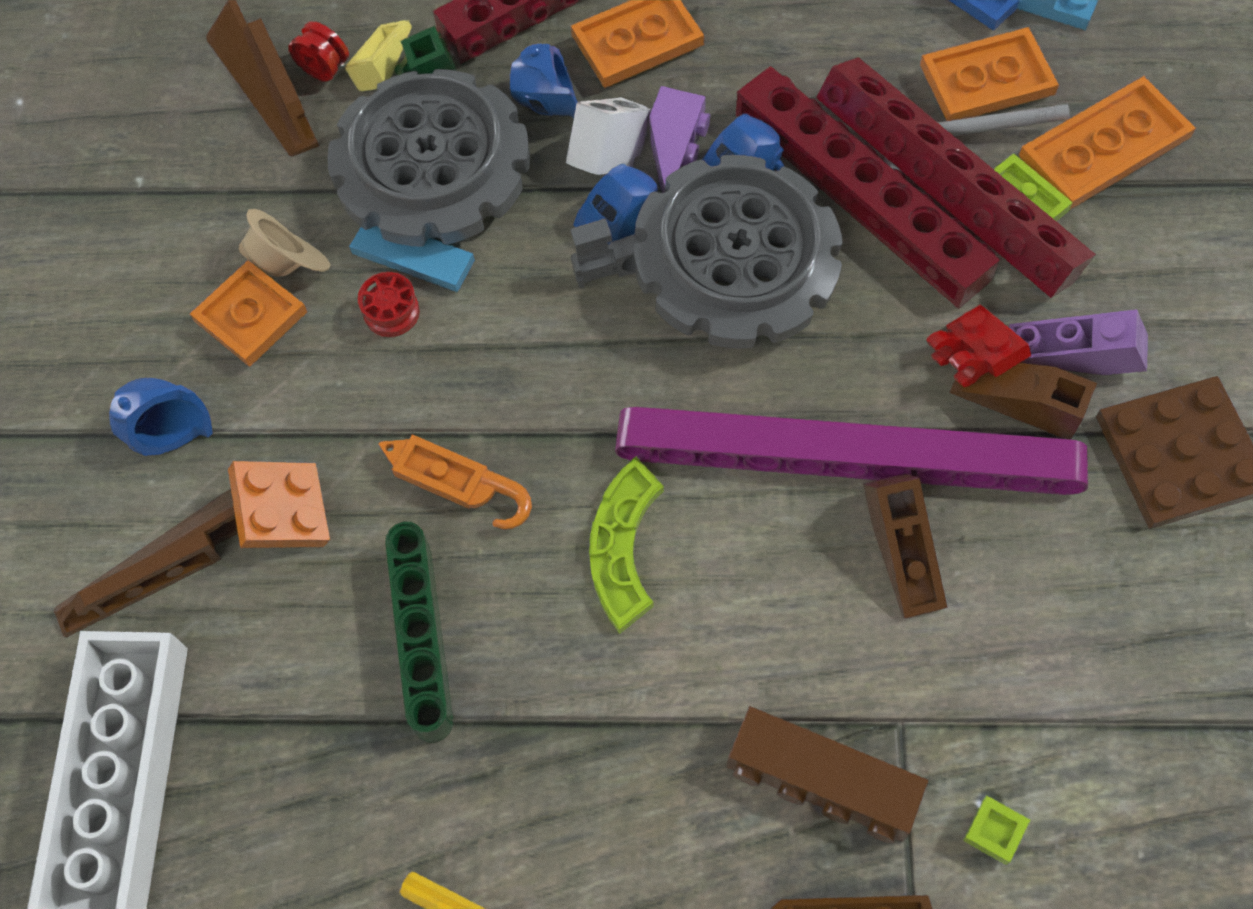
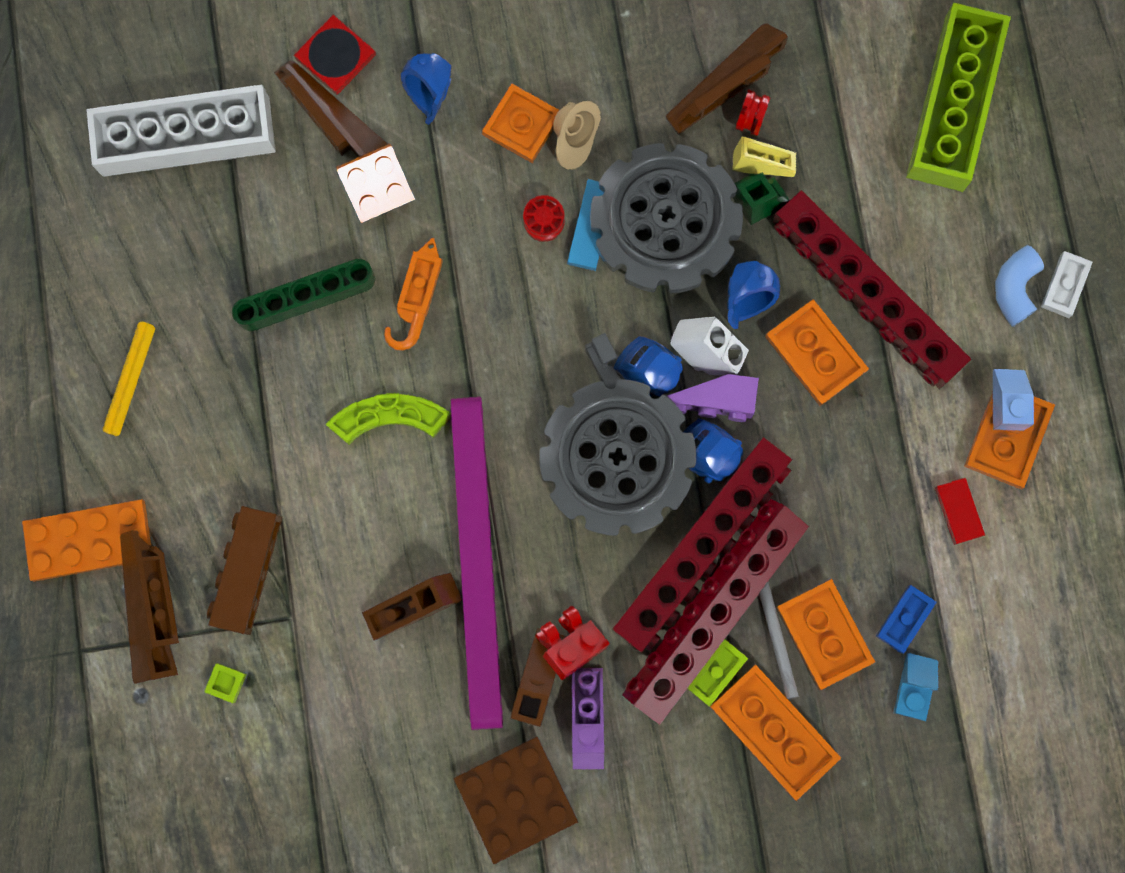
camera: 80 degrees right, 15 degrees up
none -> tile [294,15,376,95]

